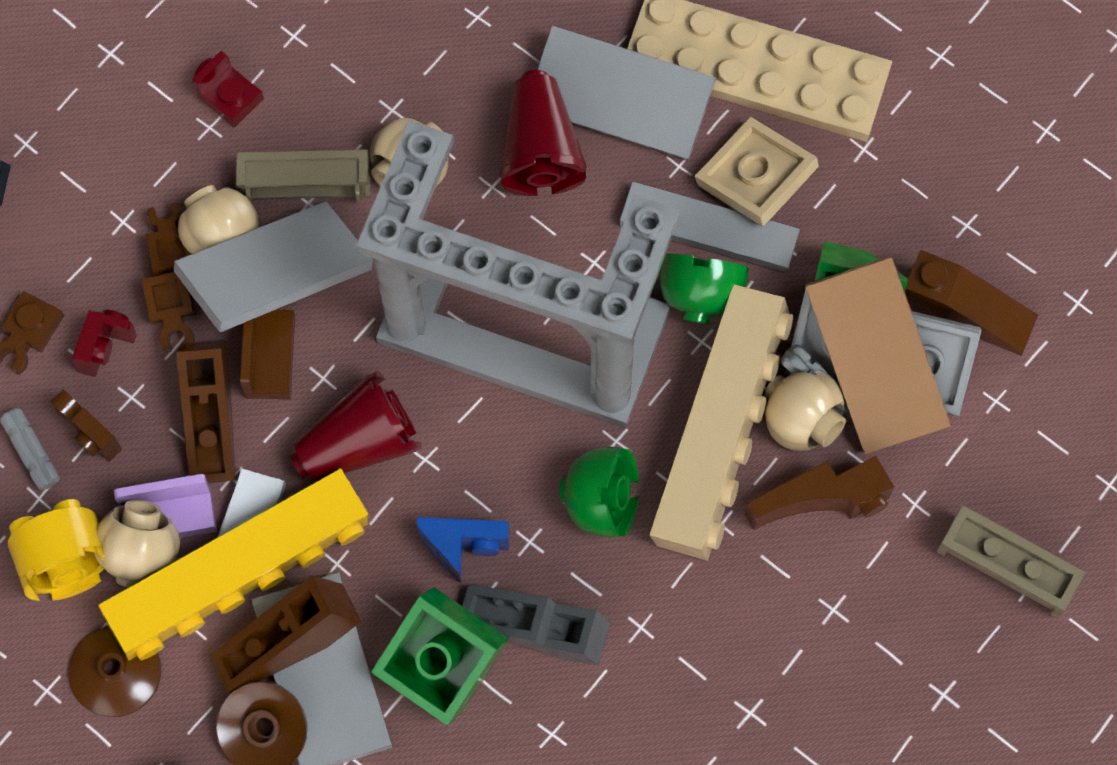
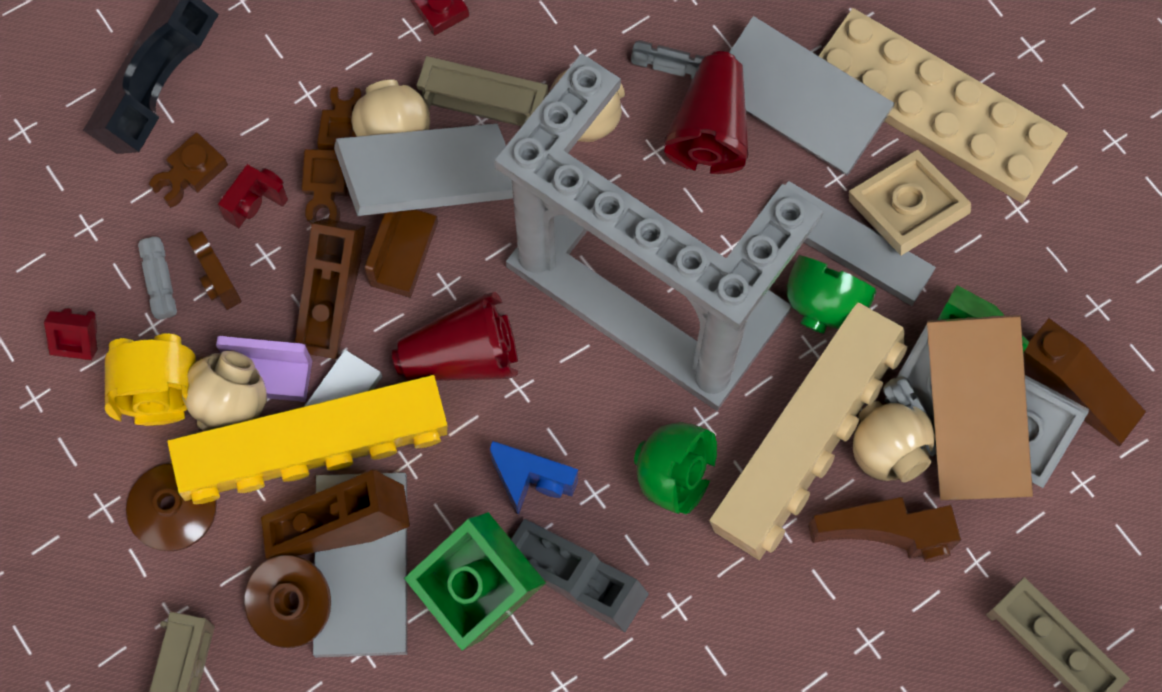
camera: 15 degrees right, 0 degrees up
none -> dark grey axle [631,40,705,79]

